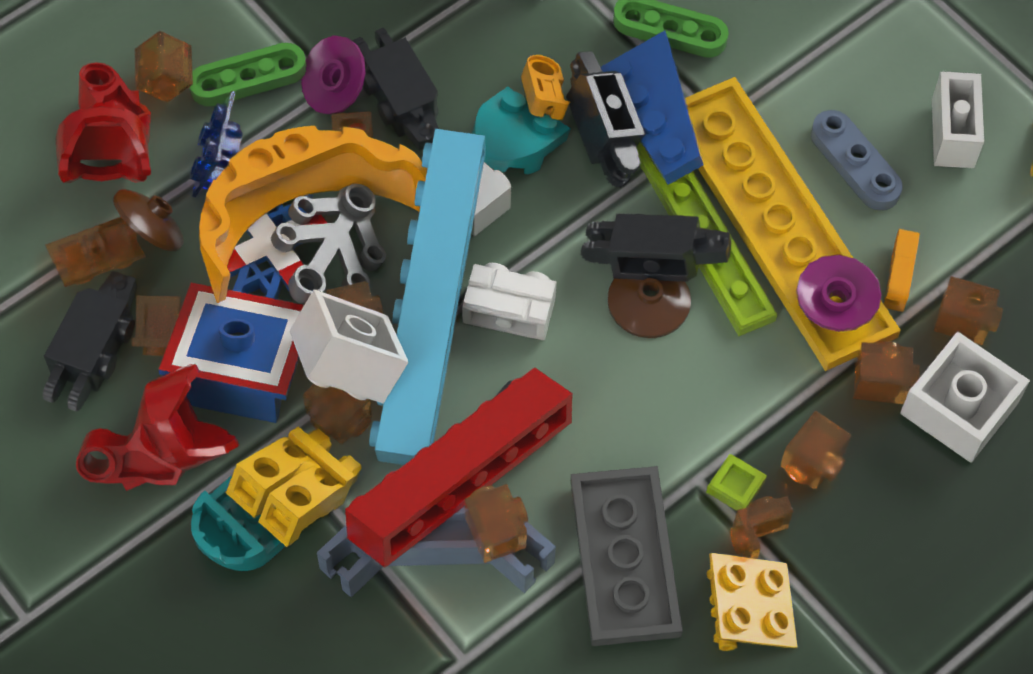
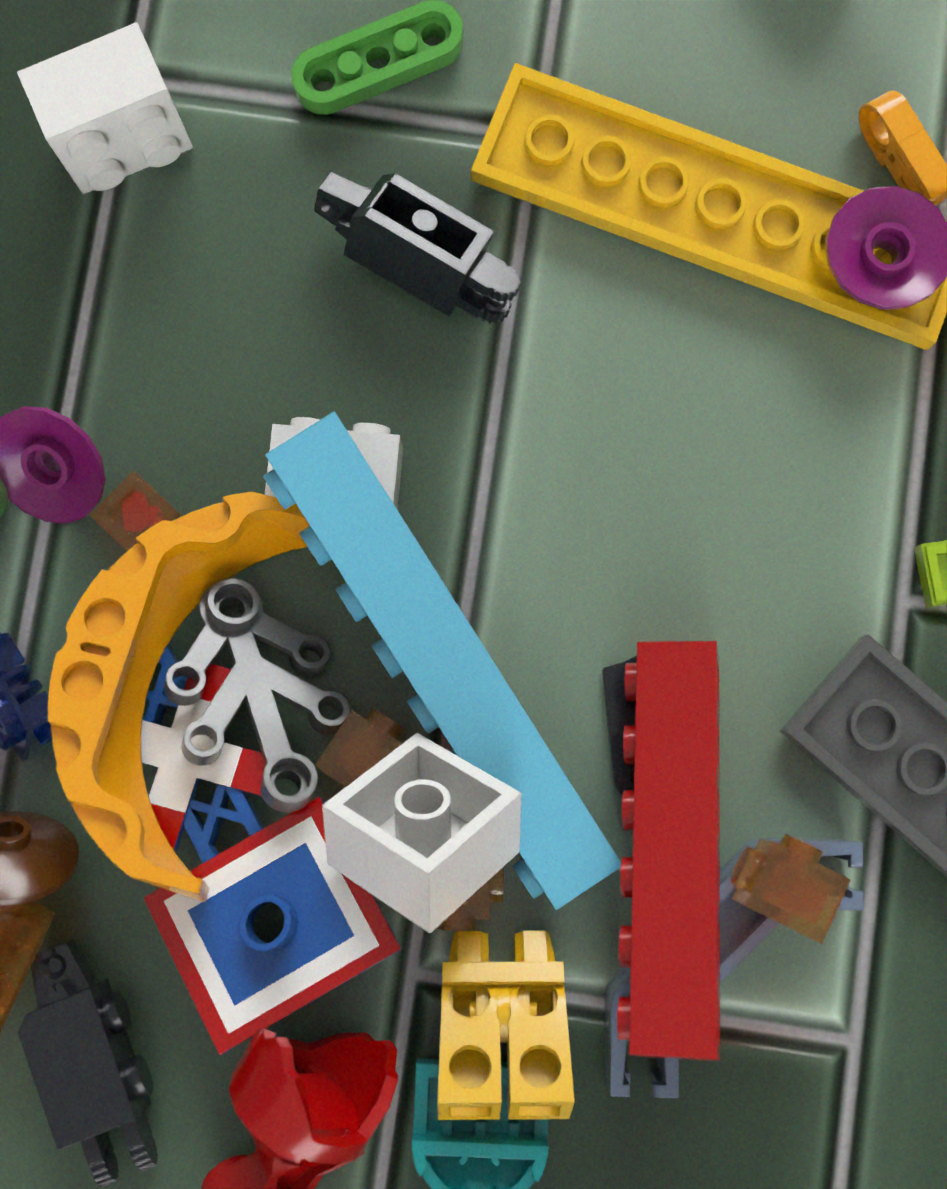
camera: 40 degrees left, 20 degrees up
clear orange bracket [132,295,182,356] -> none
black hinge [352,27,439,151] -> none
white brick [462,263,557,341] -> none
teal slope [471,87,571,174] -> none
light orange piece [521,55,570,120] -> none
black hinge [580,214,731,282] -> none
blue wing [600,30,704,185] -> none
reddish brown dish [607,278,691,338] -> none
lime tile [636,142,777,336] -> none
sand blue plate [811,110,903,210] -> none

